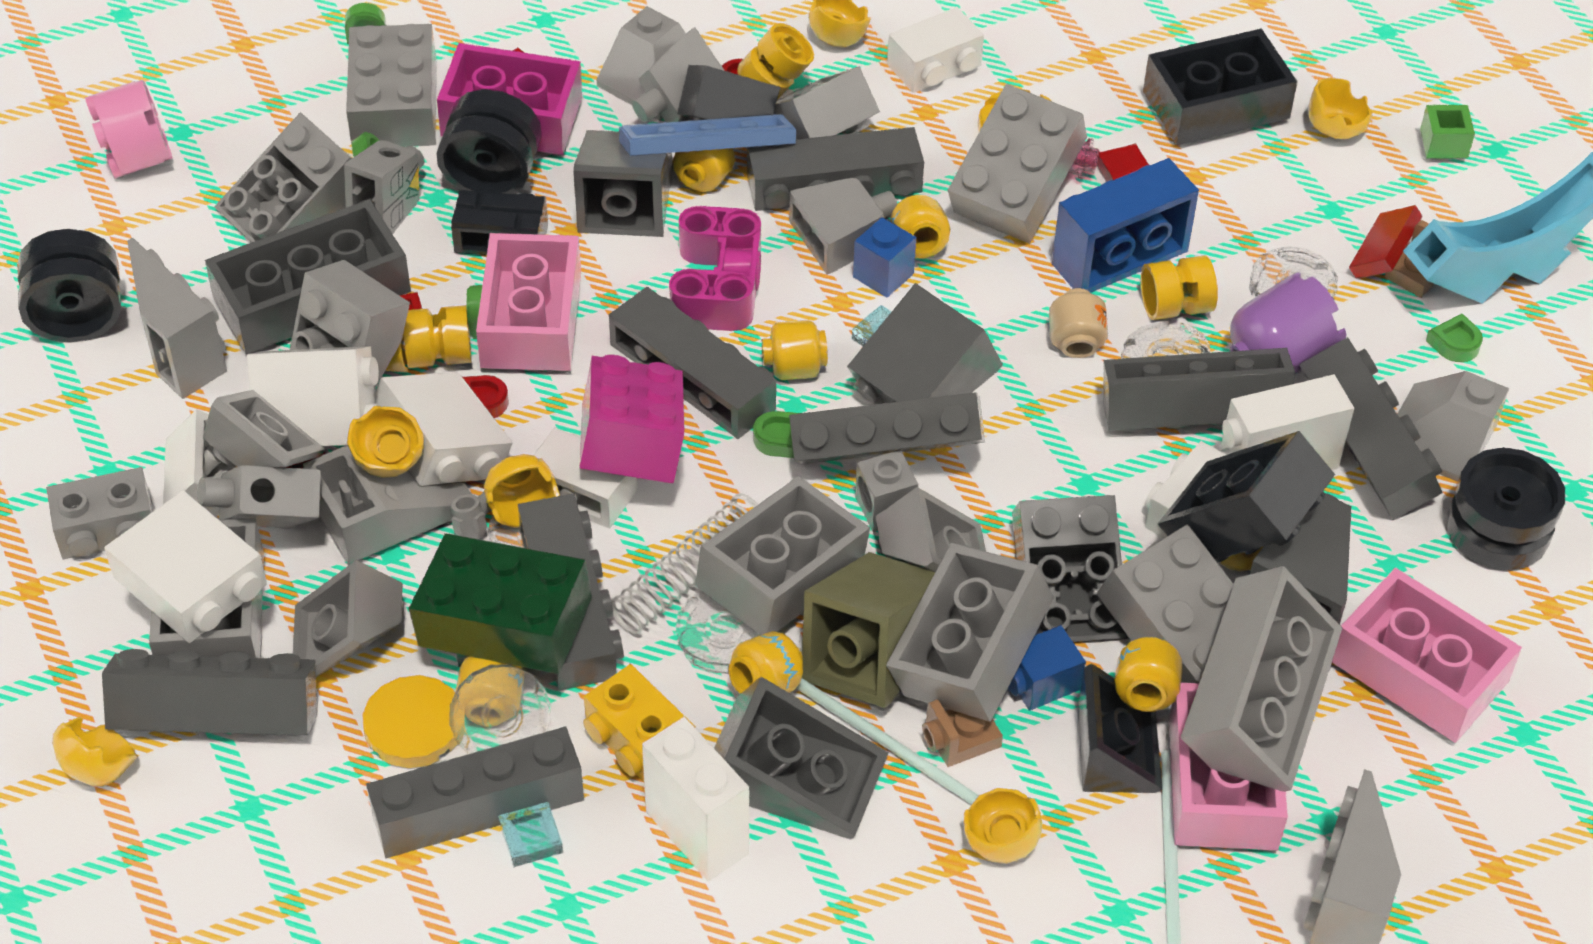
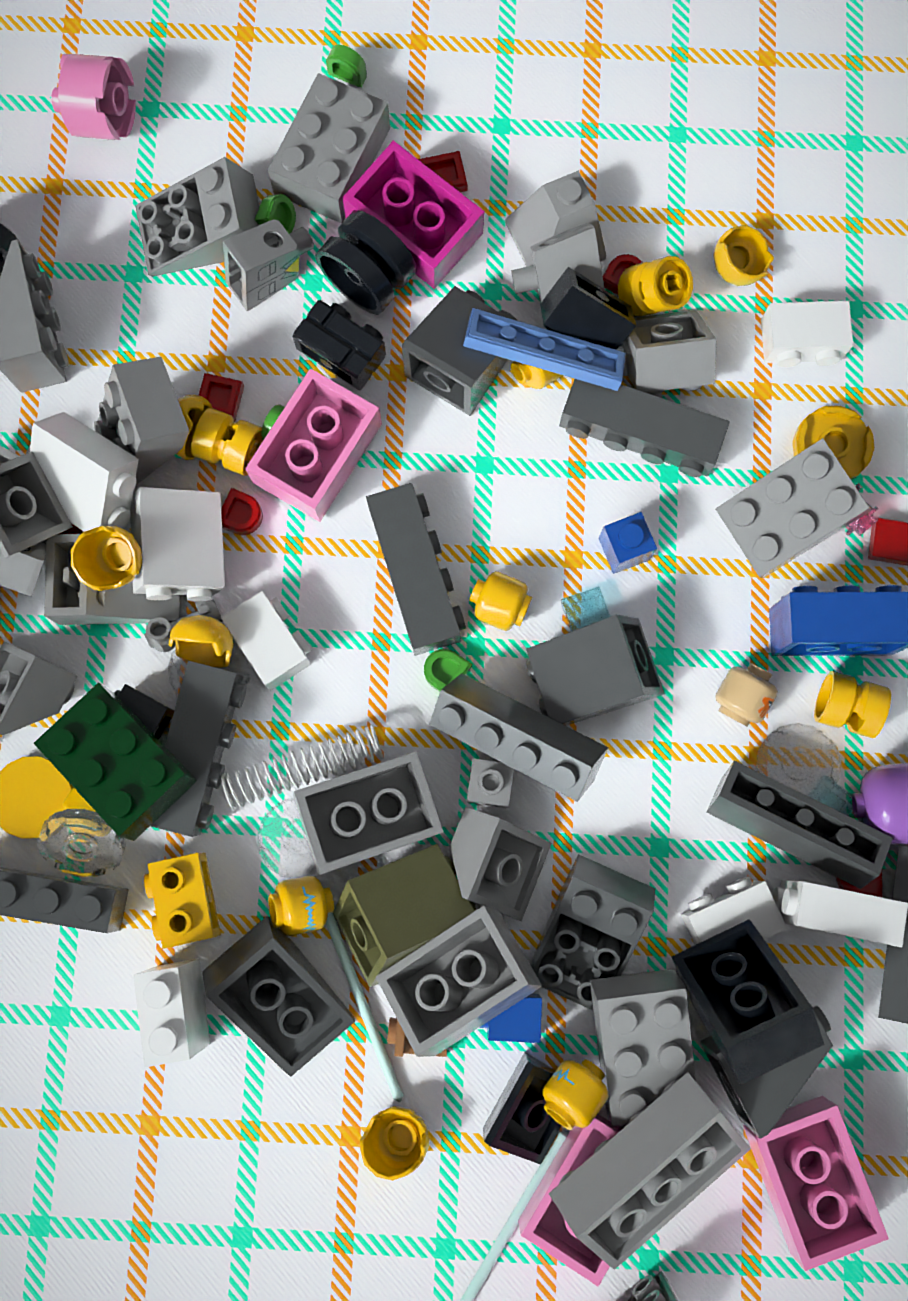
camera: 30 degrees right, 30 degrees up
dark grey brick [204,199,411,354] -> none
clear light blue tile [498,802,564,868] -> none
dark pink brick [579,354,684,484] -> none
dark pink beam [669,206,761,331] -> none
light grey torso [789,178,897,275] -> none
yellow head [890,194,951,259] -> none

